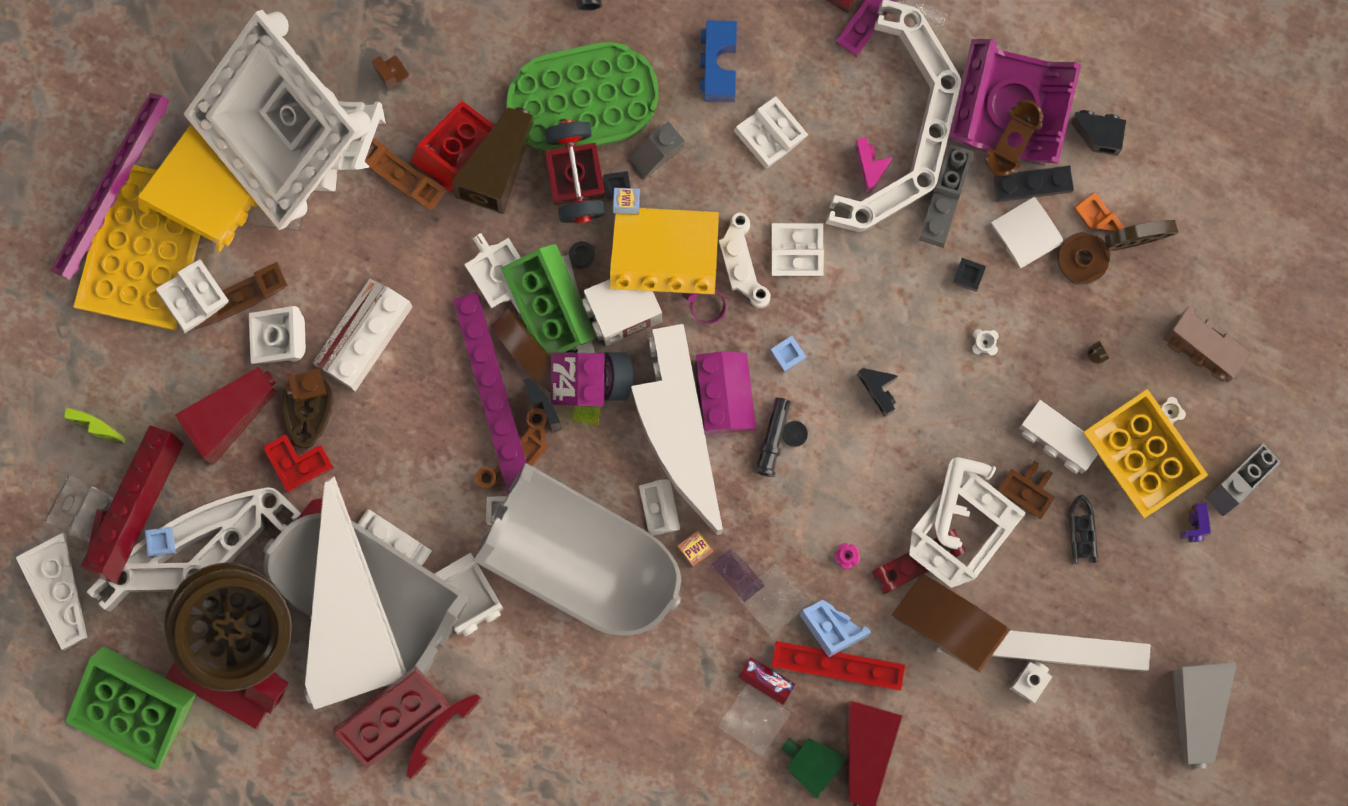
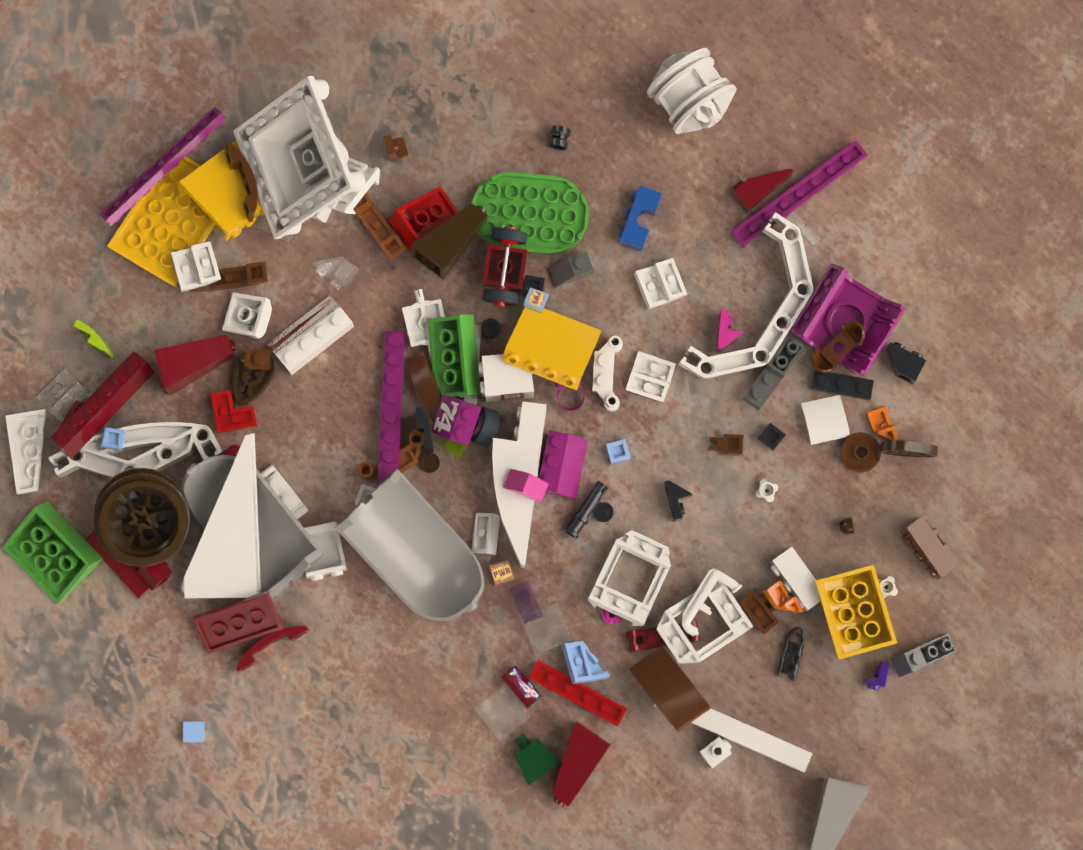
camera: 15 degrees right, 0 degrees up
none -> reddish brown slope [224,143,258,222]
none -> clear slope [312,256,359,291]
none -> dark brown piece [420,453,440,473]
none -> dark pink slope [503,469,549,503]
none -> white wedge [588,530,671,626]
none -> reddish brown plate [709,434,745,456]
none -> orange slope [763,580,804,613]

